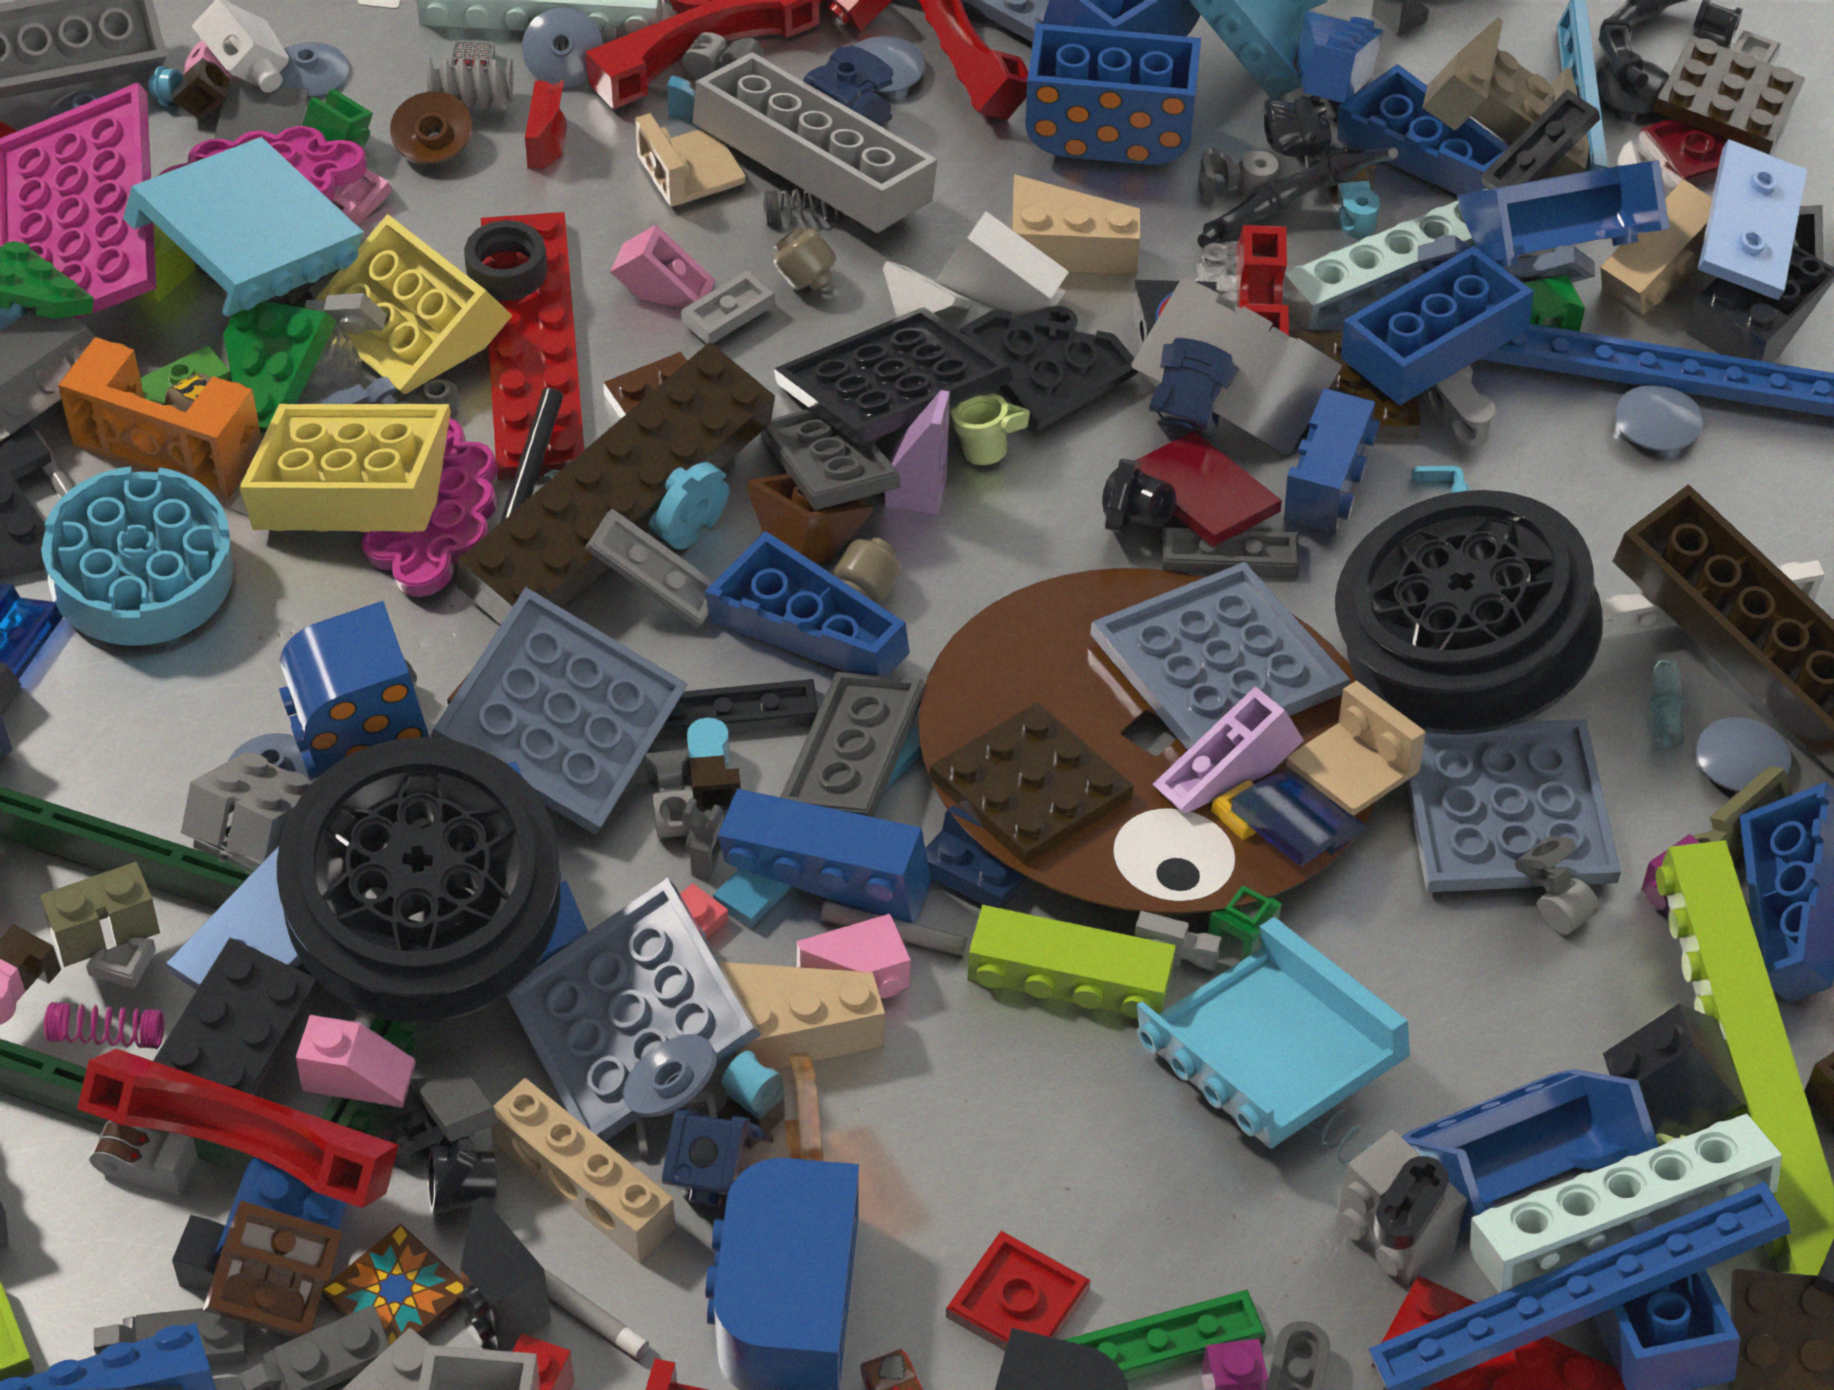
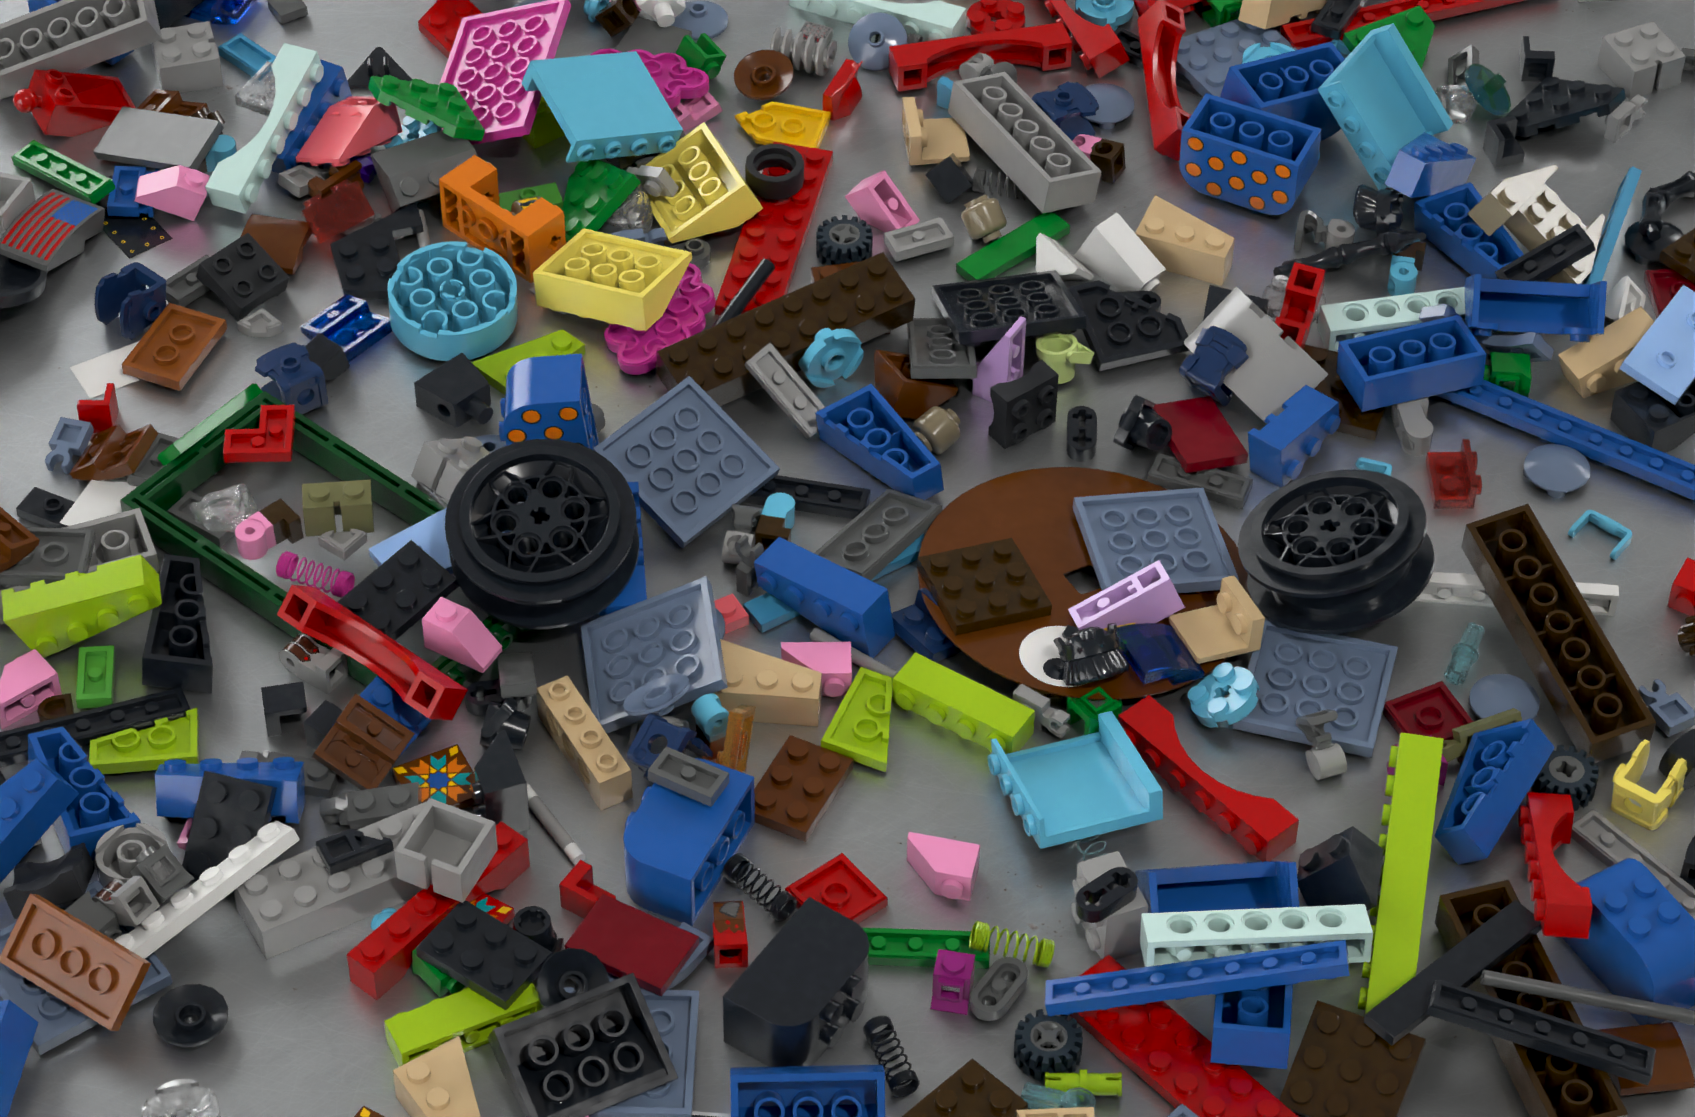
camera: 20 degrees right, 5 degrees down
none -> black panel [261,682,307,737]
none -> black torso [414,353,493,427]
none -> lime wing [471,329,586,395]
none -> dark grey plate [648,746,730,807]
none -> black piece [723,853,797,921]
none -> yellow tile [735,101,831,148]
none -> reddish brown plate [754,735,854,842]
none -> black wheel [816,215,873,265]
none -> lime wing [821,667,893,772]
none -> bright pink slope [907,832,980,901]
none -> black panel [925,153,973,203]
none -> green tile [956,212,1070,281]
none -> lime piece [969,920,1055,968]
none -> black brick [988,360,1059,449]
none -> black hair [1053,623,1130,686]
none -> black beam [1066,406,1097,462]
none -> dark brown leg [1072,134,1126,184]
none -> red arch [1118,695,1299,861]
none -> medium azure plate [1187,662,1260,727]
none -> dark red tile [1383,681,1474,740]
none -> clear red bracket [1426,439,1482,509]
none -> medium azure piece [1568,510,1632,560]

